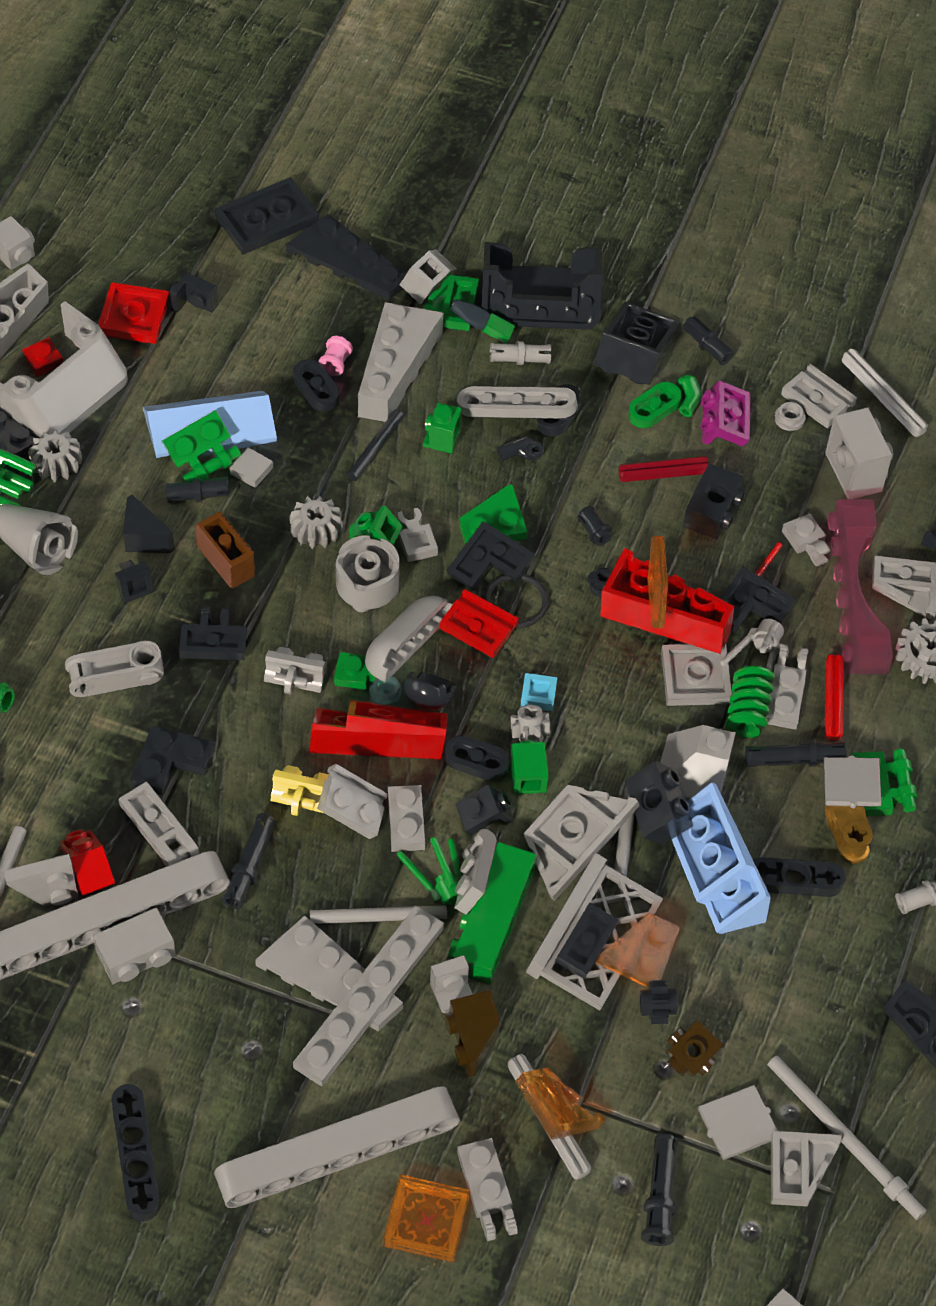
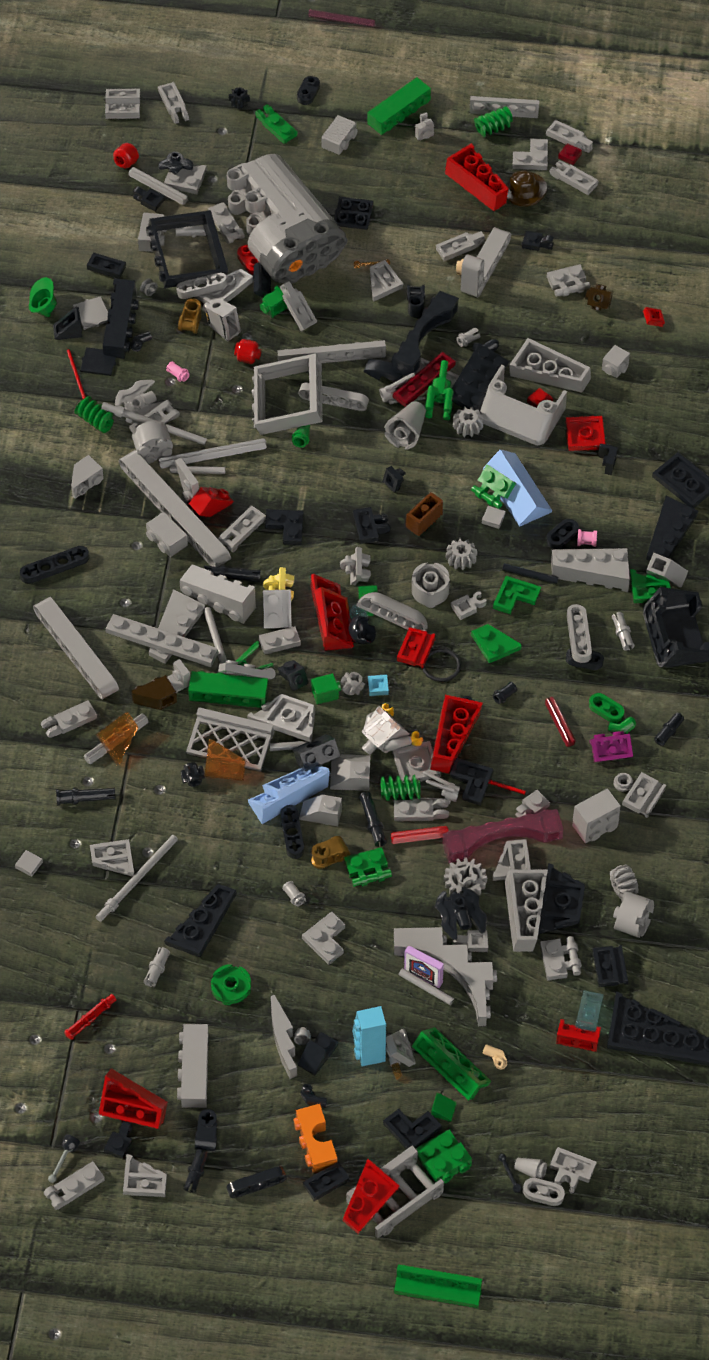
camera: 80 degrees right, 0 degrees up
light grey piece [65,641,164,697] -> none
black slope [123,494,175,553] -> none
black pin [165,476,230,503] -> none
green brick [349,506,403,545] -> none
clear orange tile [383,1174,470,1263] -> none
green brick [423,403,461,454] -> none
black plate [445,736,509,781] -> none
black plate [447,521,535,591] -> none
piece [450,299,515,344] -> none
black arm [497,437,544,461] -> none
black plate [555,902,619,979] -> none
black slope [594,302,680,385] -> none
clear orange tile [647,536,668,628] -> none
dark brown brick [665,1020,723,1077] -> none
black brick [683,464,745,540] -> none
light grey piece [698,1085,778,1160] -> none
light grey piece [824,755,881,808] -> none
light grey axle [842,349,928,437] -> none
none -> light grey wedge [180,565,256,624]
none -> light grey slope [299,795,342,827]
none -> light grey torso [362,703,423,755]
none -> green plate [493,576,541,615]

